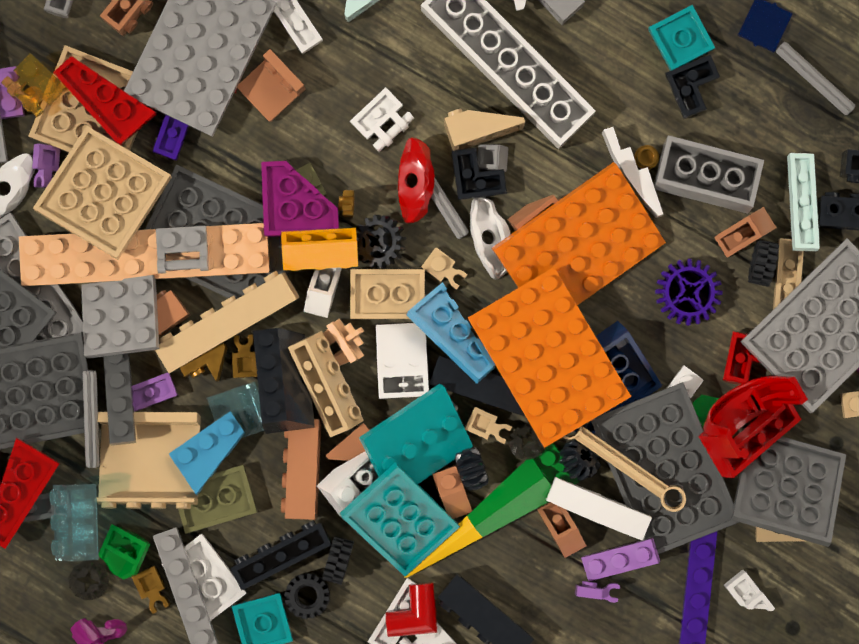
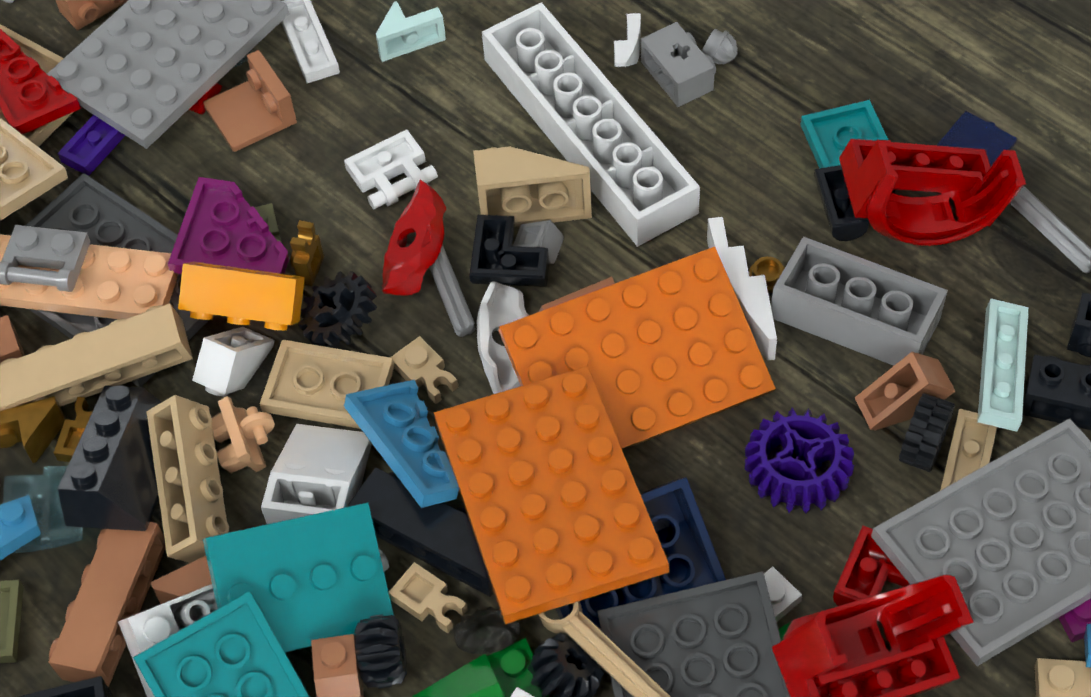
camera: 15 degrees right, 30 degrees down
none -> red piece [839,139,1026,246]

